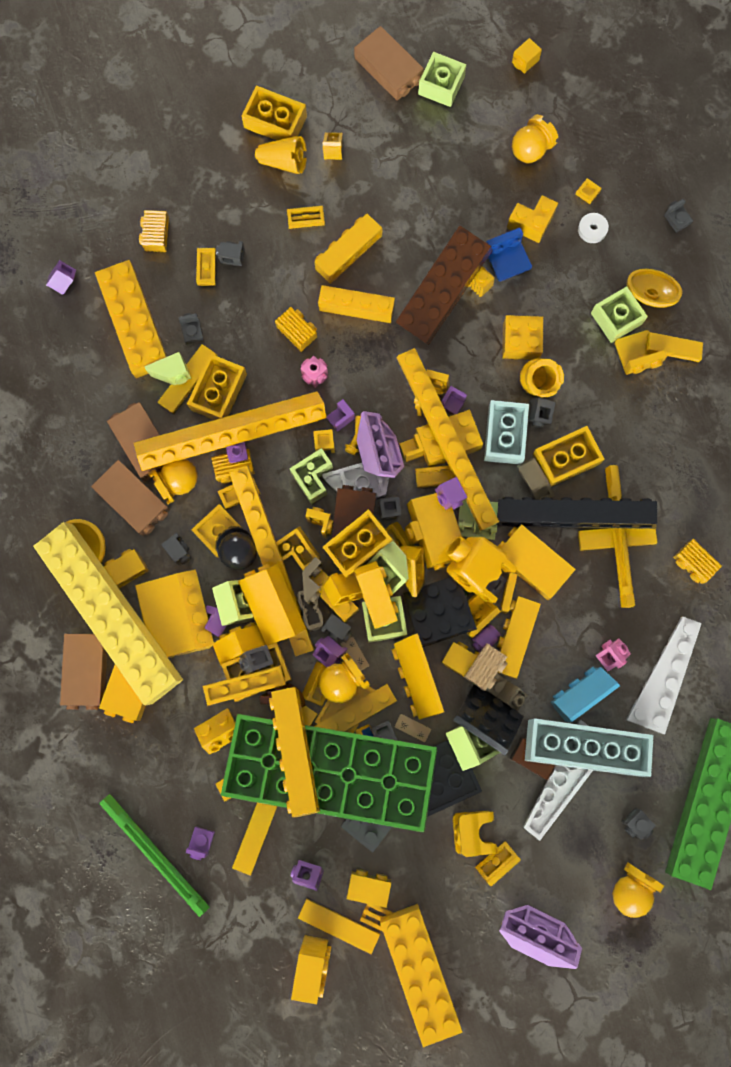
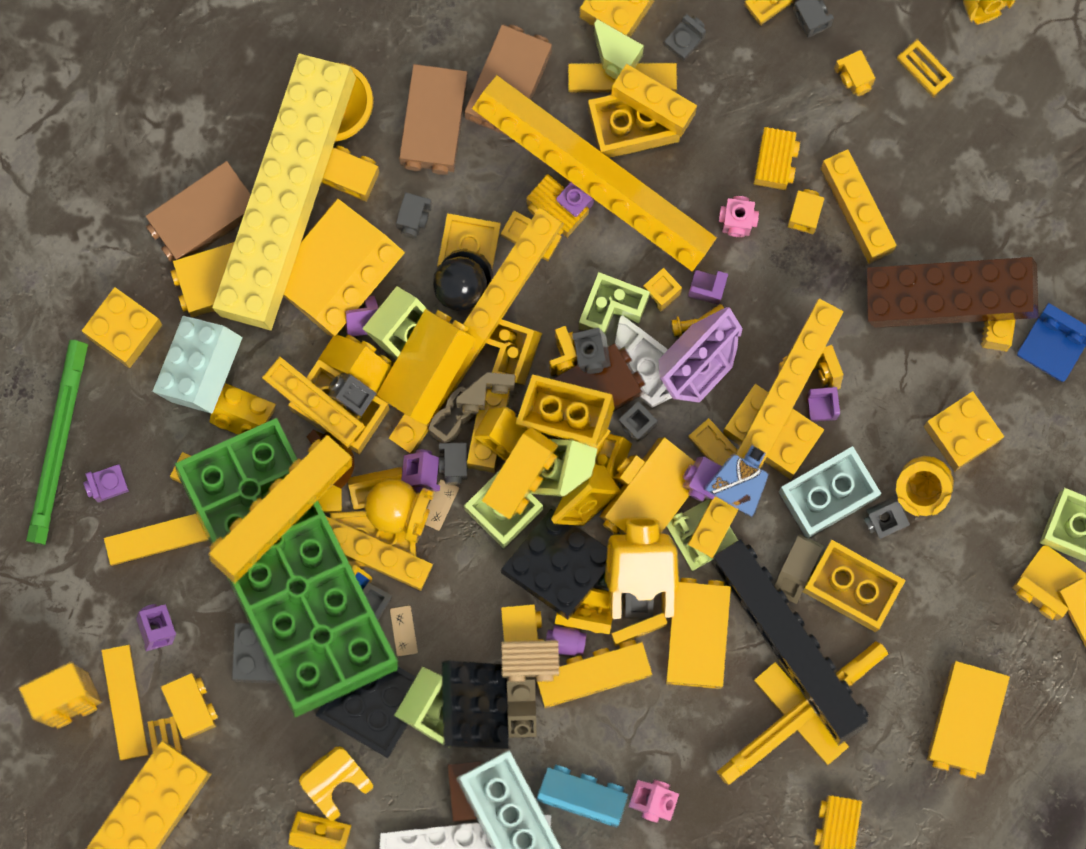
camera: 50 degrees right, 0 degrees up
yellow tile [148,459,198,505] -> none
yellow brick [314,214,382,284] -> none
yellow slope [323,132,343,160] -> none
yellow slope [391,633,444,720] -> none
yellow panel [399,433,424,462] -> none
none -> yellow brick [82,287,162,368]
none -> light aqua brick [152,316,243,414]
none -> dark grey brick [572,328,611,374]
none -> yellow brick [611,64,697,137]
none -> medium blue torso [704,445,768,516]
none -> yellow brick [788,189,824,235]
none -> yellow brick [834,50,875,96]
none -> yellow brick [926,661,1010,779]

